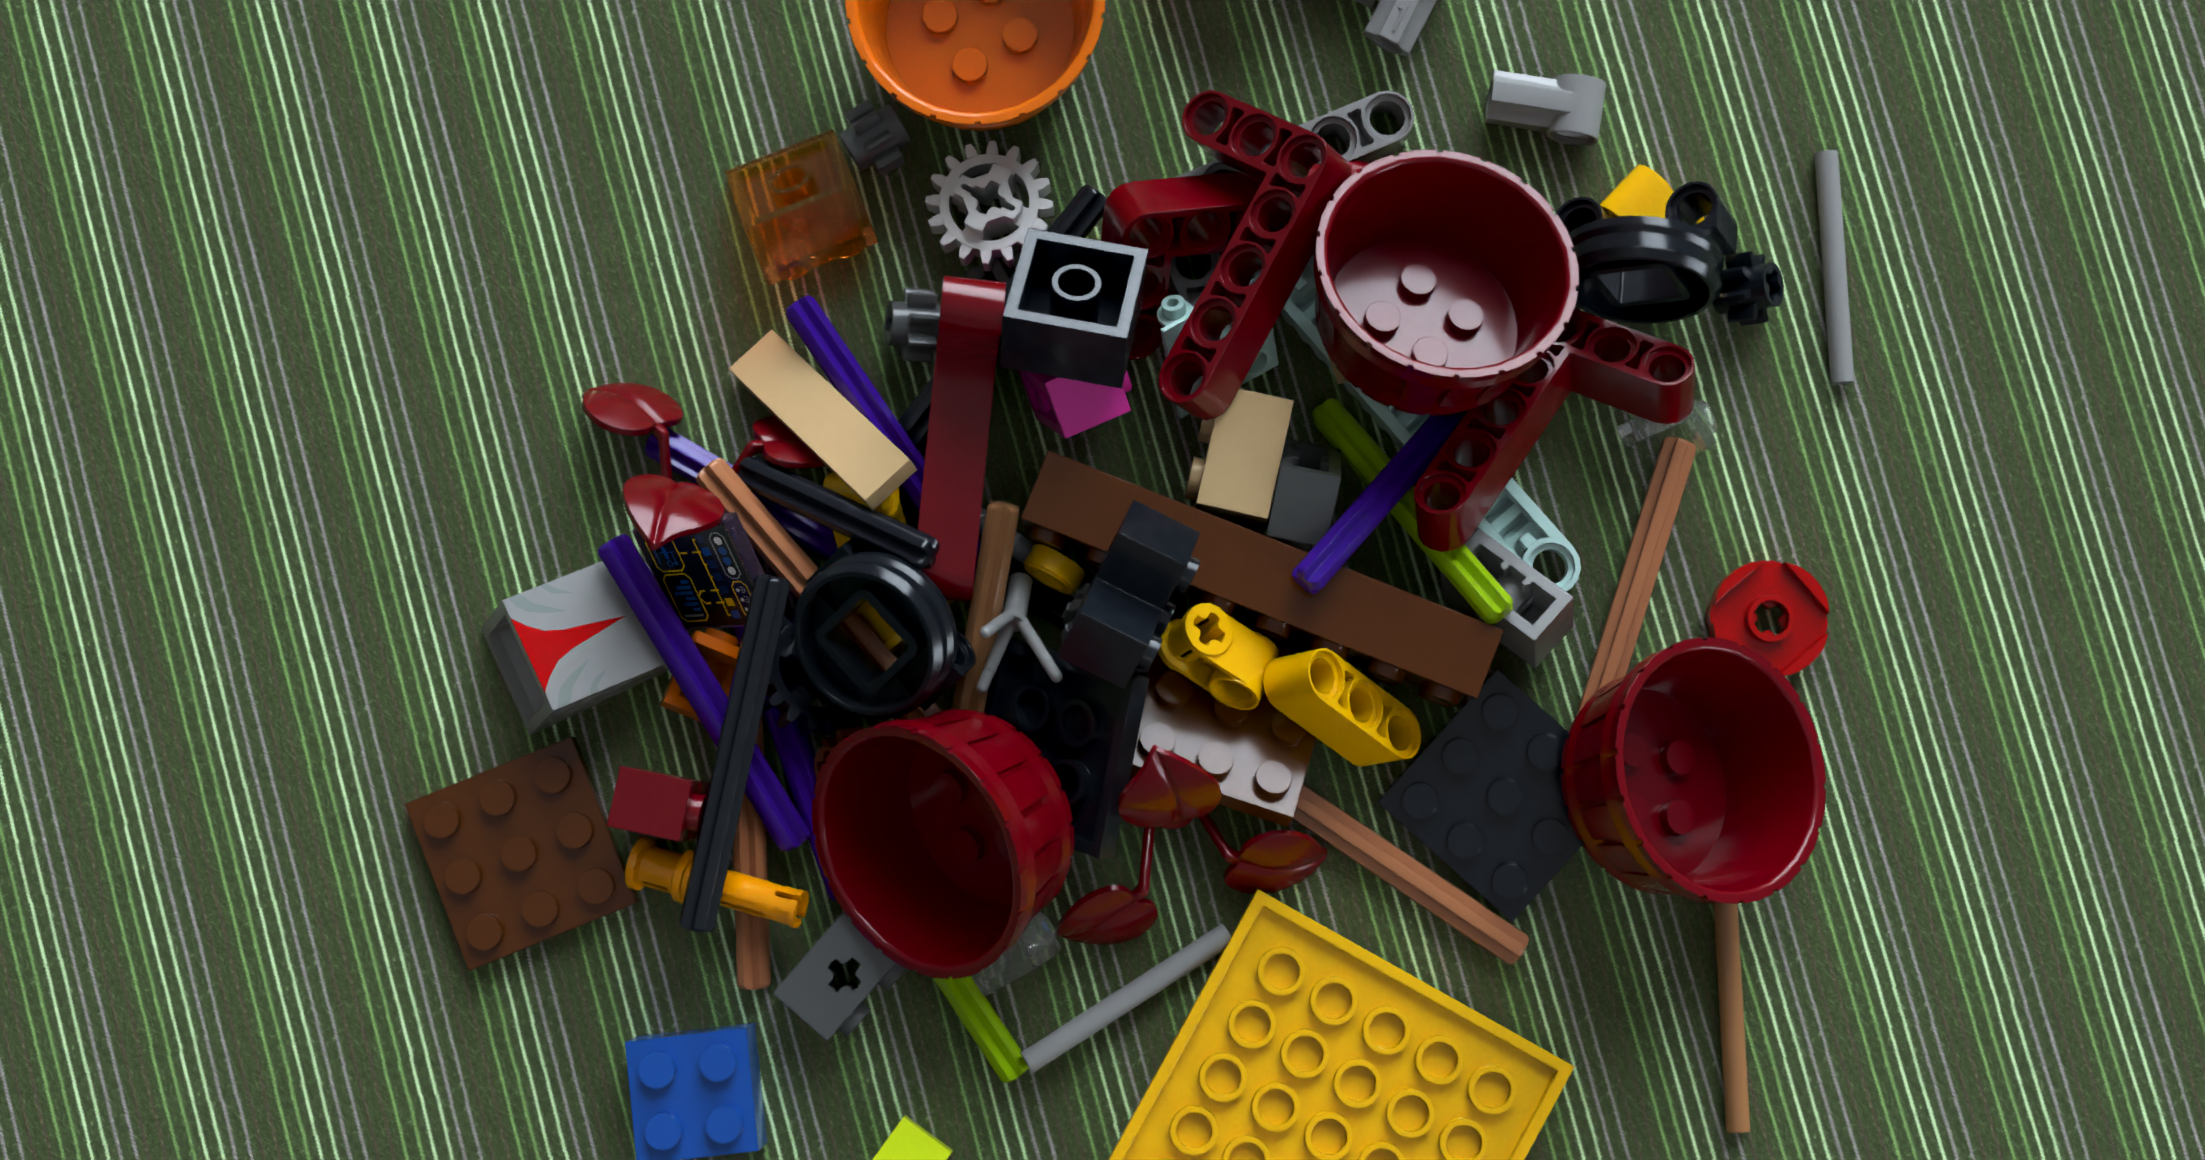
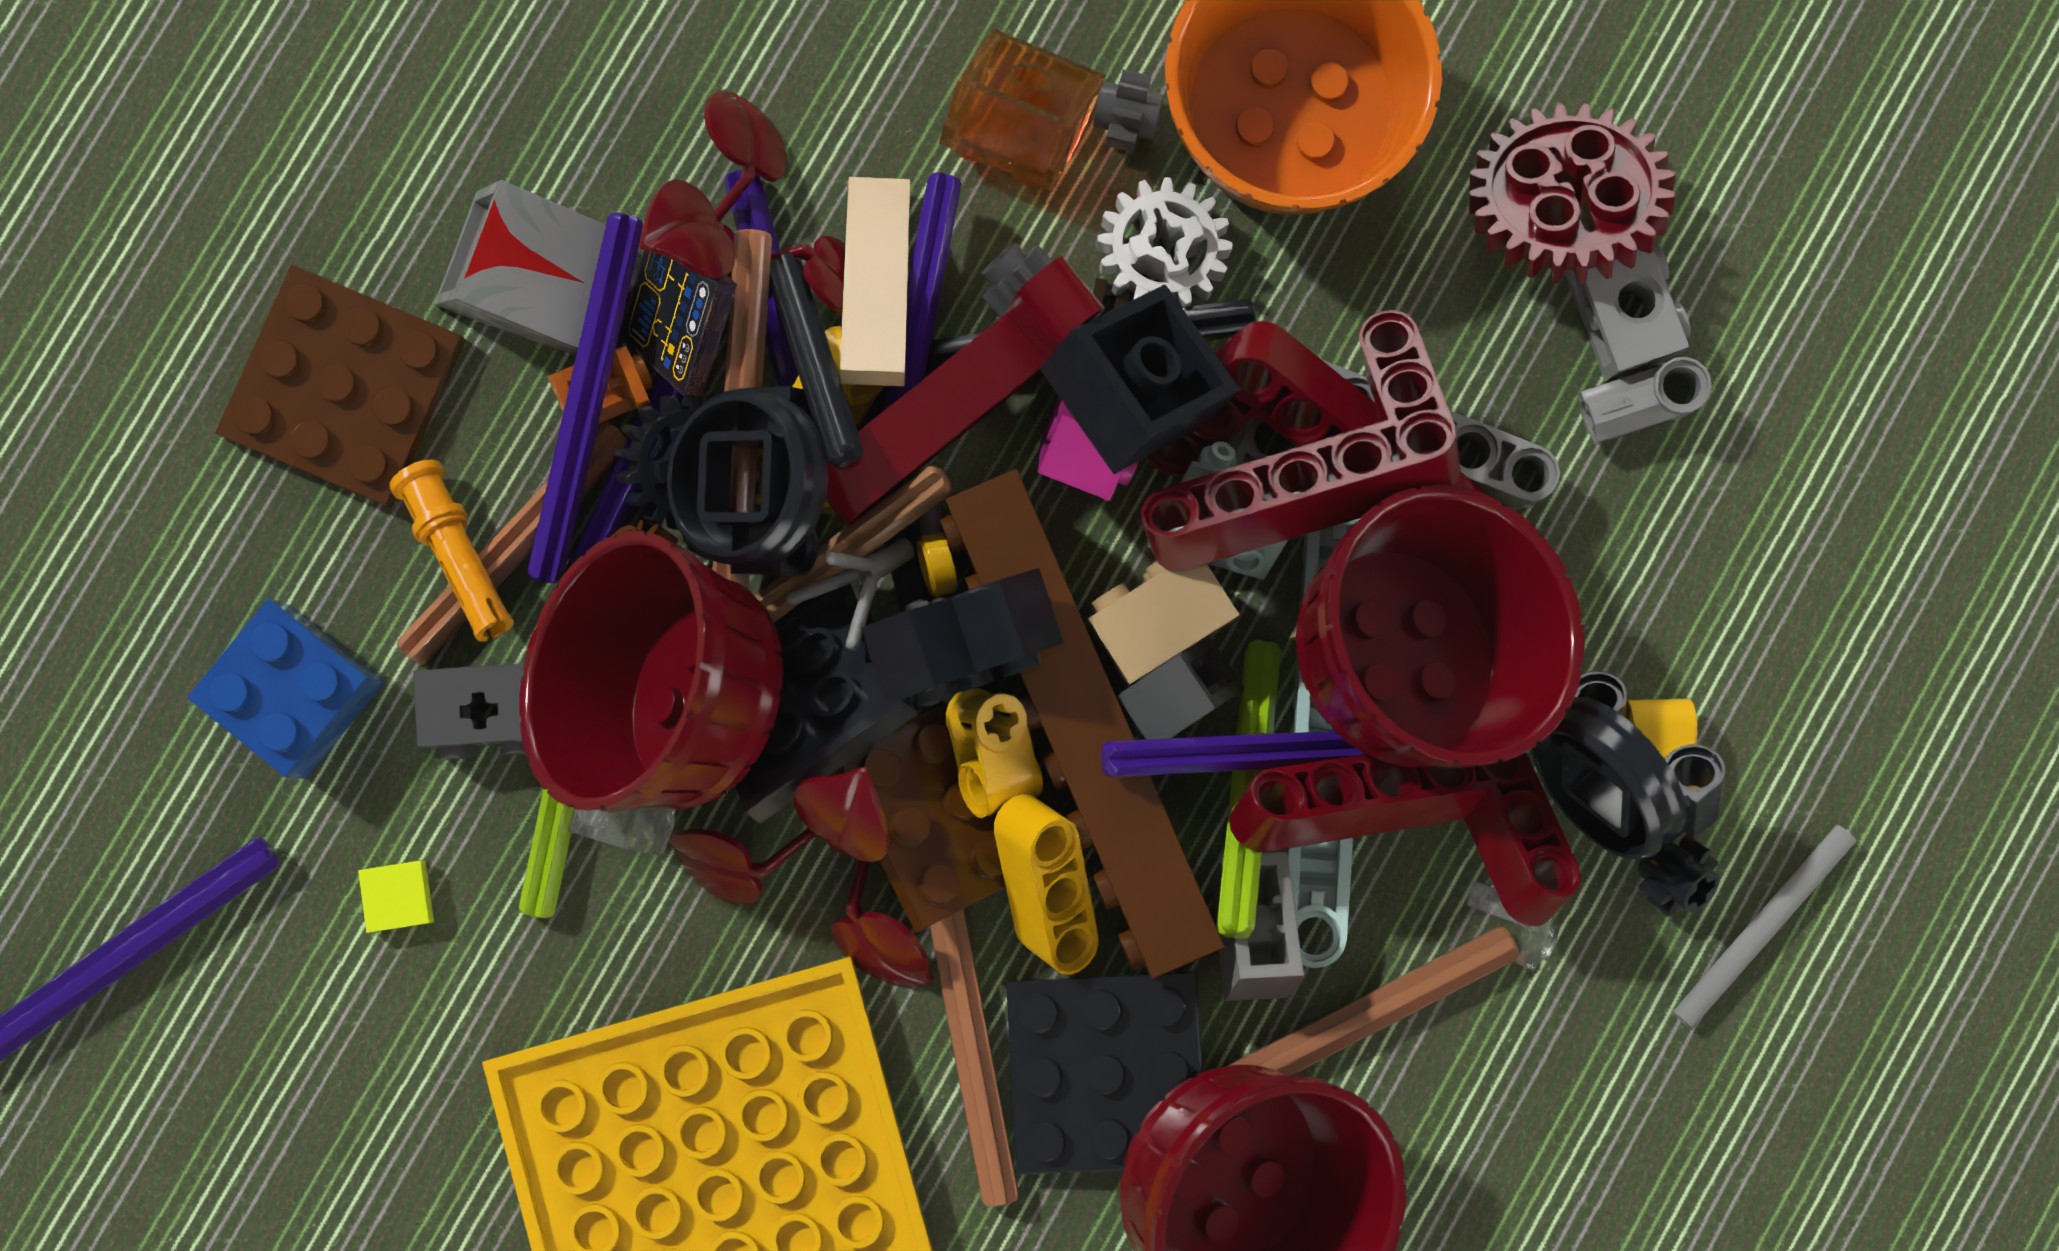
camera: 45 degrees right, 0 degrees up
dark red piece [607,766,709,841] -> none
black axle [679,574,790,933] -> none
light grey piece [1020,923,1231,1073] -> none
light grey piece [1484,70,1606,146] -> none
red plate [1705,560,1830,676] -> none

